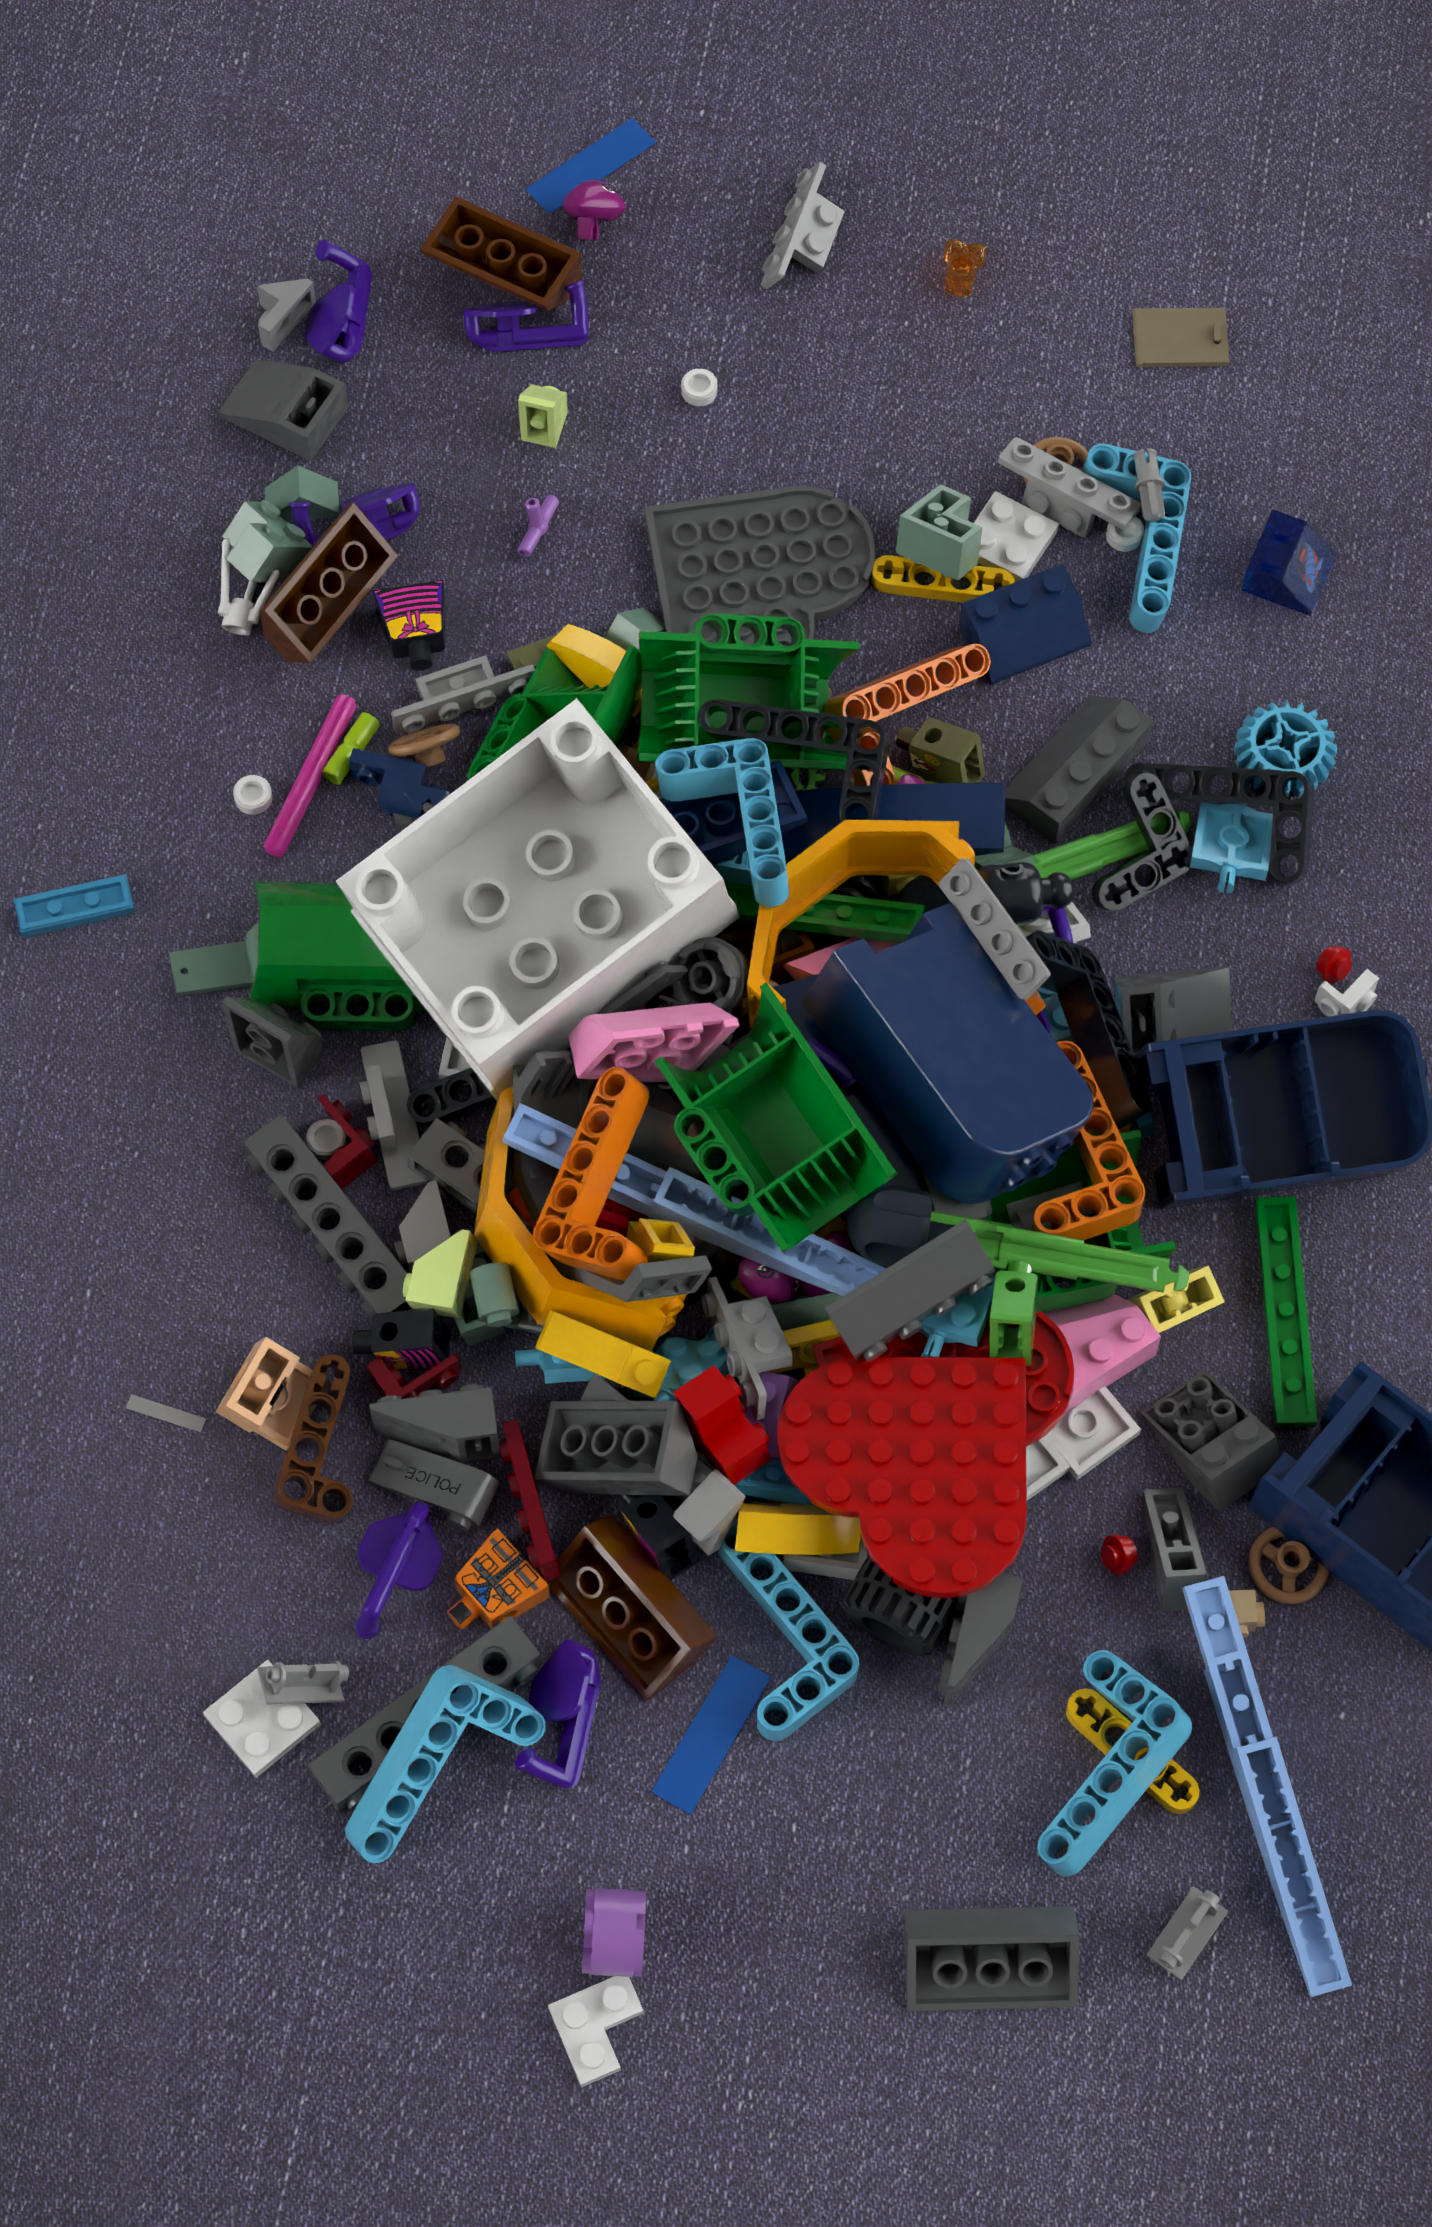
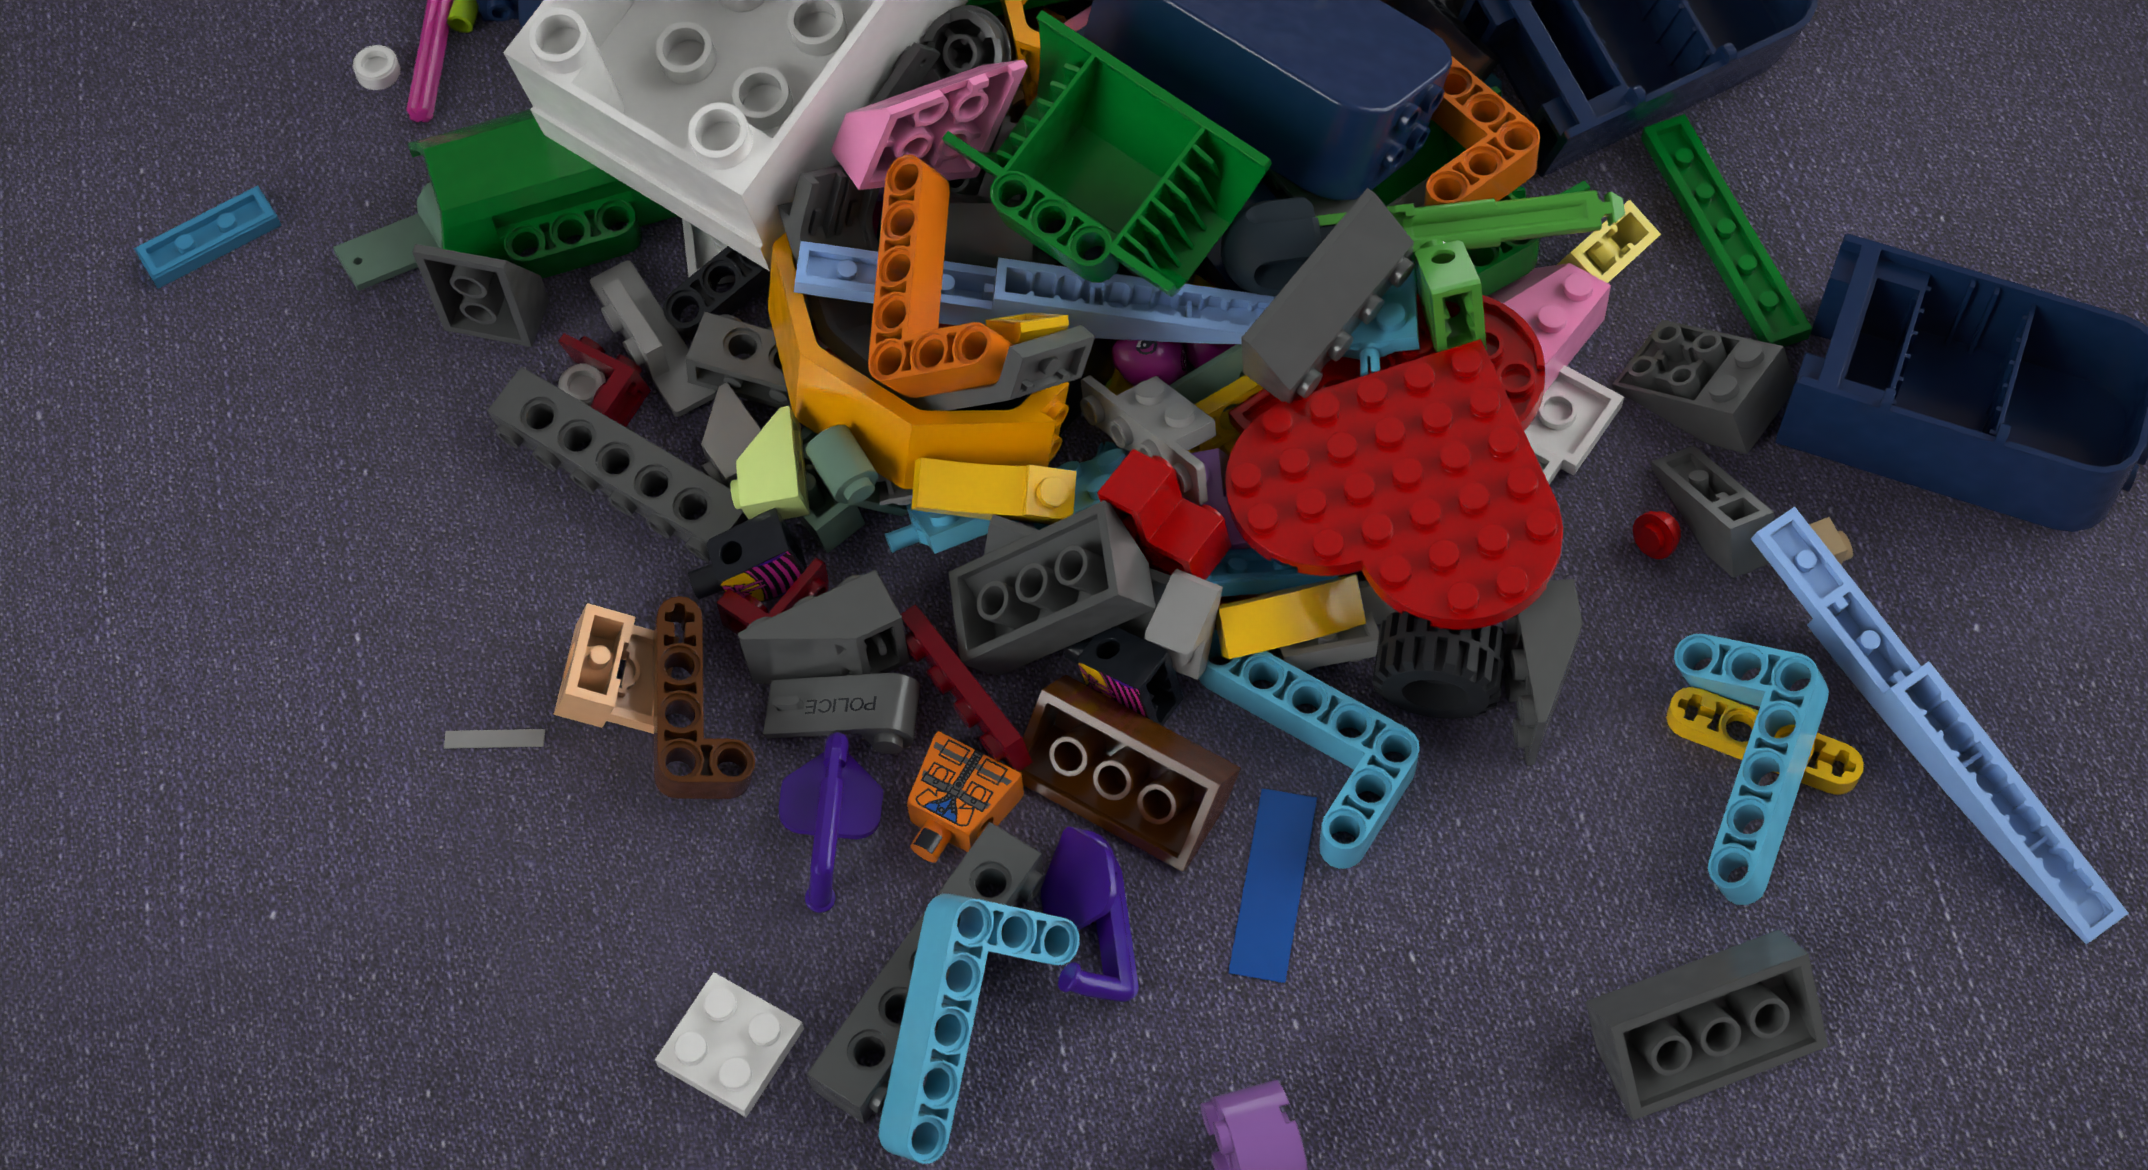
camera: 15 degrees left, 5 degrees down
light grey hinge [257,1661,349,1705] -> none
light grey hinge [1146,1886,1228,1981] -> none
medium nougat piece [1248,1527,1329,1604] -> none

